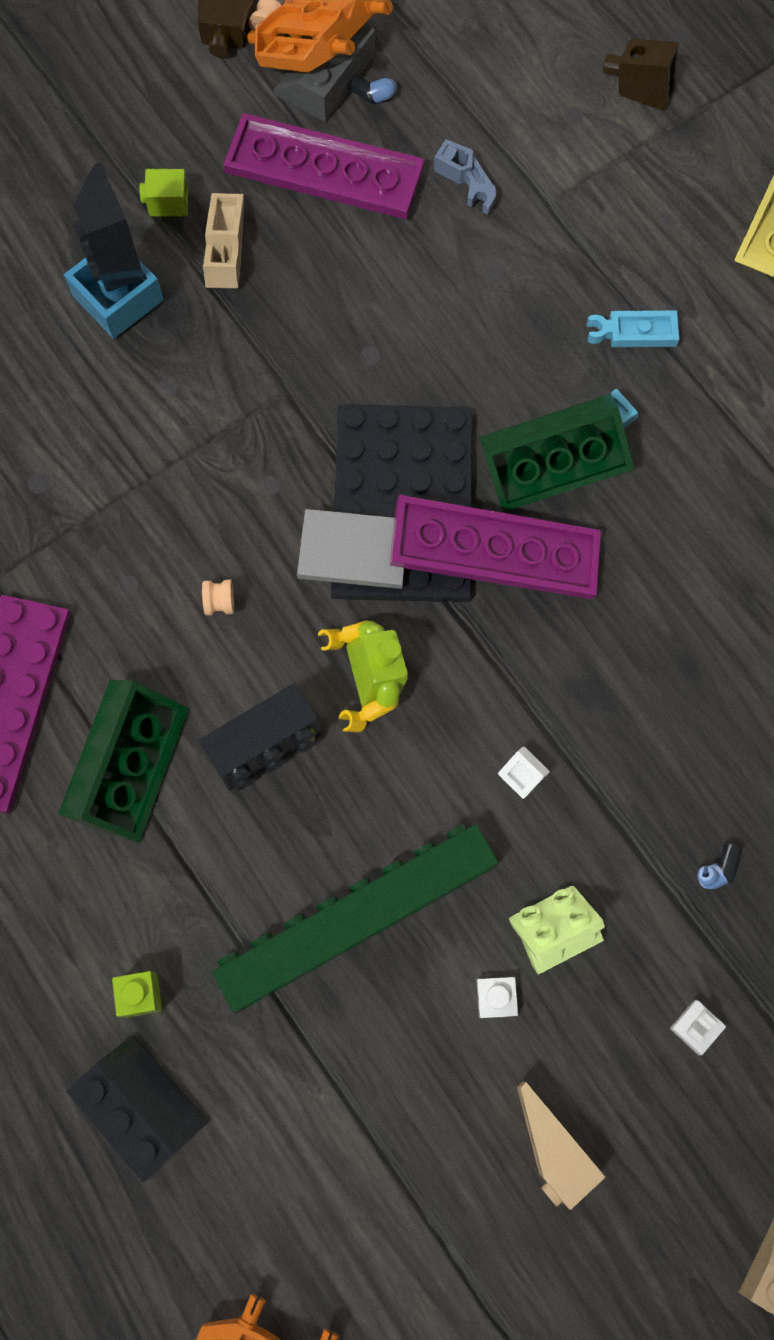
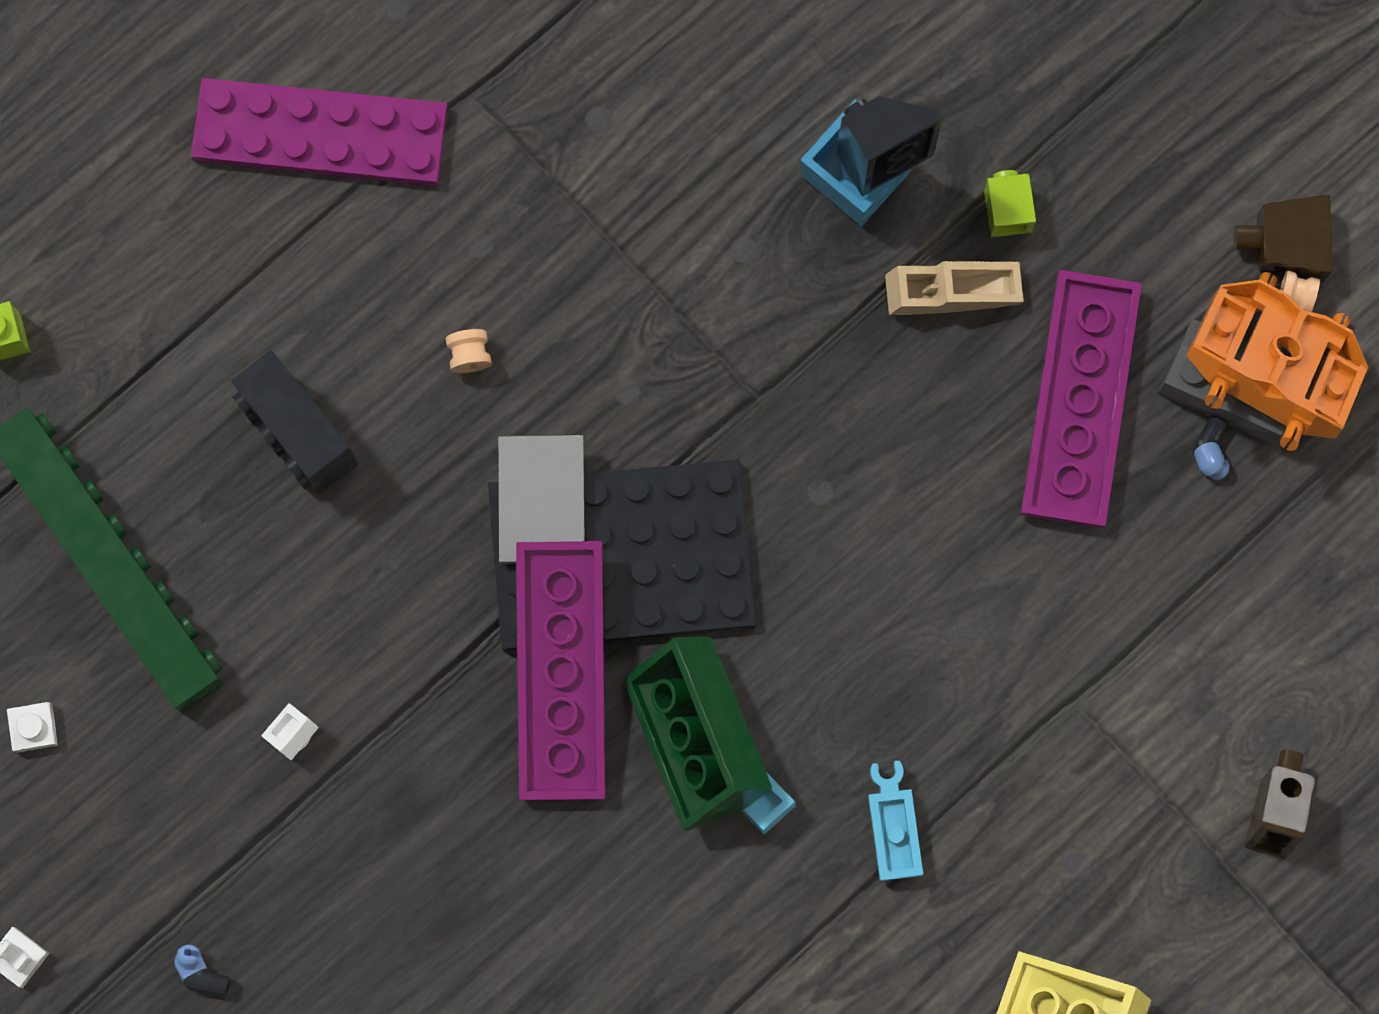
camera: 85 degrees right, 5 degrees up
dark green slope [58,680,189,843] -> none
lime torso [318,621,408,733] -> none
sand blue piece [434,139,496,215] -> none
yellowish green bracket [509,886,605,975] -> none

